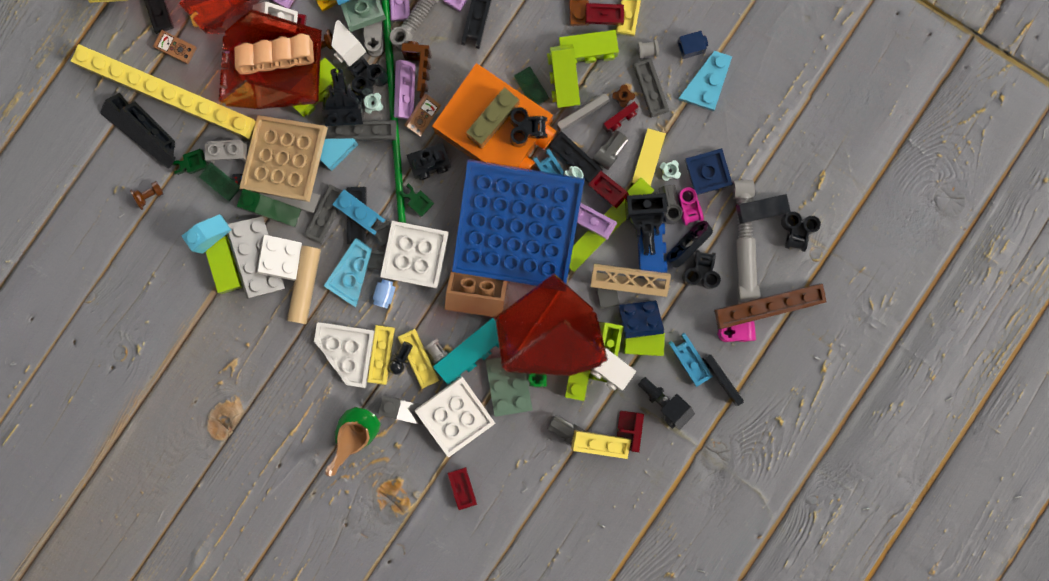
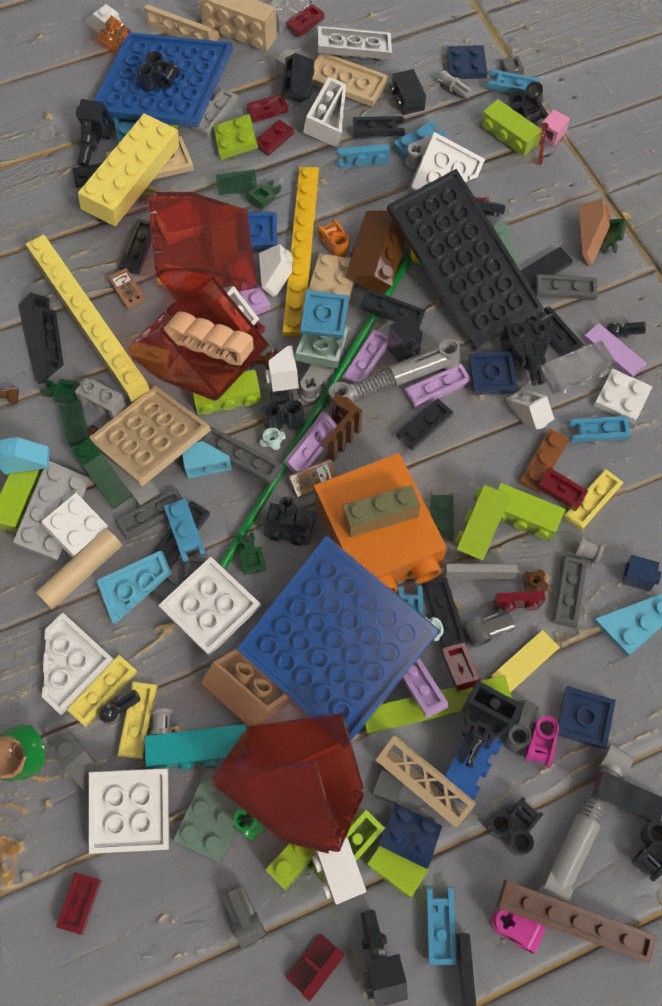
camera: 30 degrees right, 20 degrees down
black brick [322,68,364,126] -> none
light blue brick [373,279,396,308] -> none
black piece [510,107,548,147] -> none
light yellow plate [571,430,631,459] -> none
light aqua plate [660,160,681,181] -> none
black beam [666,221,713,267] -> none

